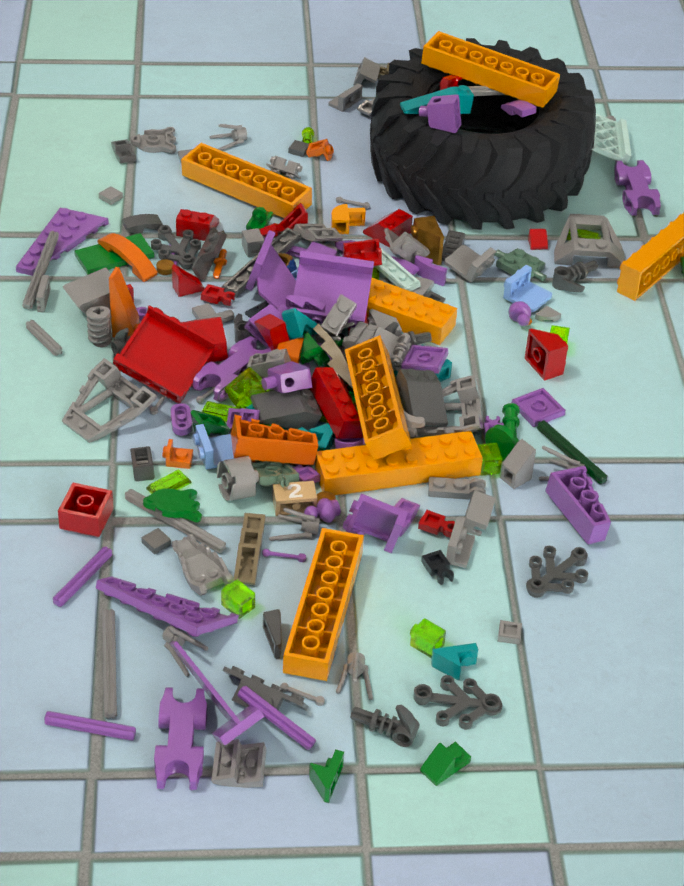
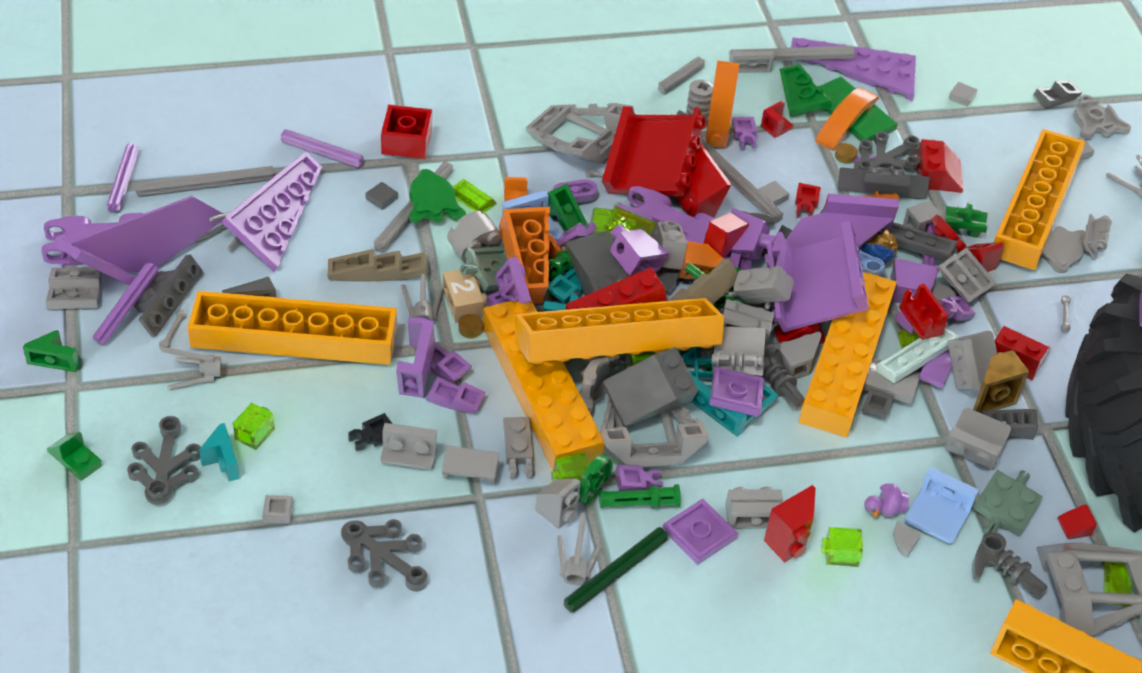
camera: 80 degrees right, 5 degrees up
light grey slope [63,268,129,316] -> none
dark grey slope [122,214,163,233] -> none
dark grey slope [130,446,155,481] -> none
red slope [172,264,205,297] -> none
light grey animal [172,534,234,596] -> none
clear neon green brick [221,579,255,619] -> none
medium lavender hinge [262,549,306,562] -> none
teal slope [282,308,317,340] -> none
medium lavender animal [304,498,341,523] -> none
light orange brick [331,204,366,234] -> none
dark grey piece [350,705,420,747] -> none
medium lavender slope [414,255,447,286] -> none
red plate [418,510,455,538] -> none
medium lavender wedge [545,466,611,544] -> none
none -> medium lavender wing [495,256,531,304]
none -> light grey brick [725,487,783,528]
none -> green wing [779,64,832,116]

